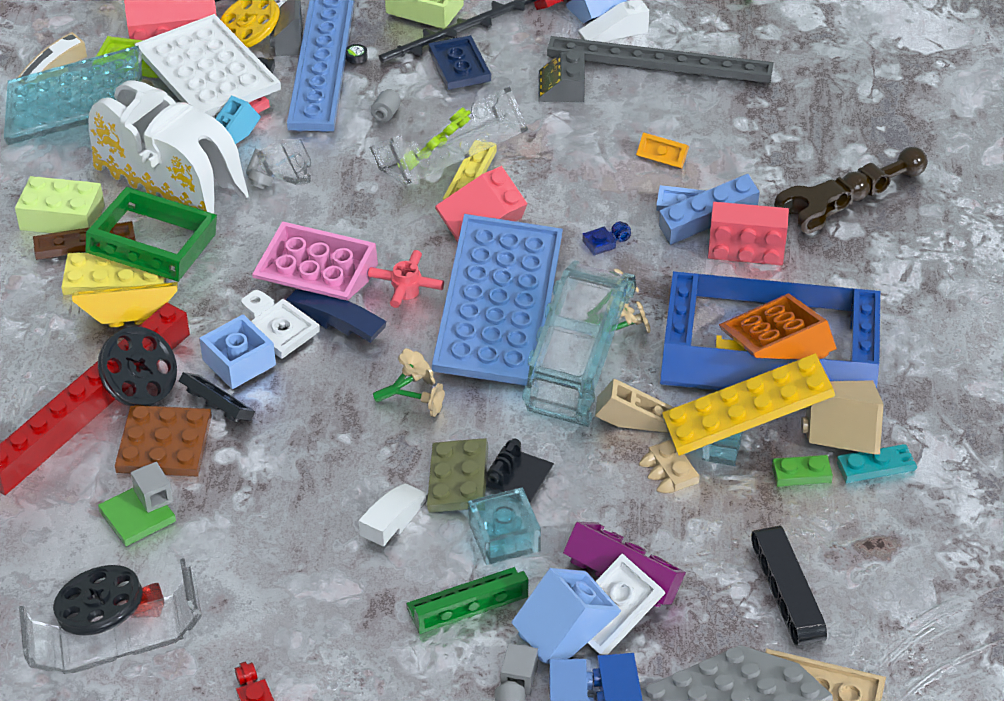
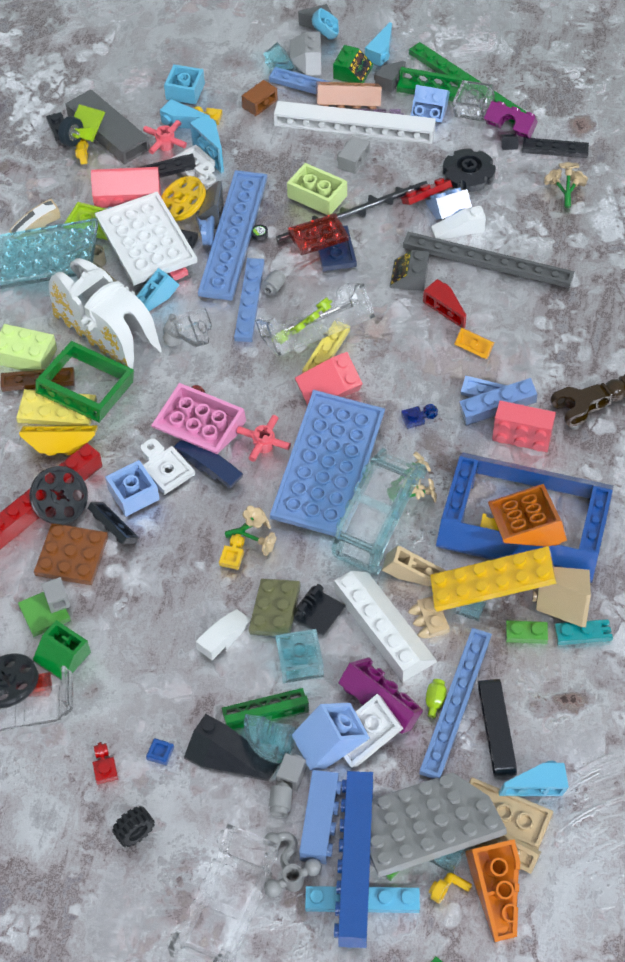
camera: 10 degrees right, 10 degrees up
none -> green slope [33,620,91,682]
none -> blue tile [146,738,174,766]
none -> black wedge [184,714,280,781]
none -> medium blue piece [197,216,215,247]
none -> yellow plate [219,534,245,570]
none -> medium blue plate [234,258,265,342]
none -> clear light blue brick [244,714,296,764]
none -> clear red plate [288,213,349,256]
none -> white slope [334,571,437,683]
none -> medium blue plate [419,628,492,779]
none -> red slope [423,279,467,328]
none -> lime plant [425,679,447,718]
none -> medium azure slope [499,761,569,796]

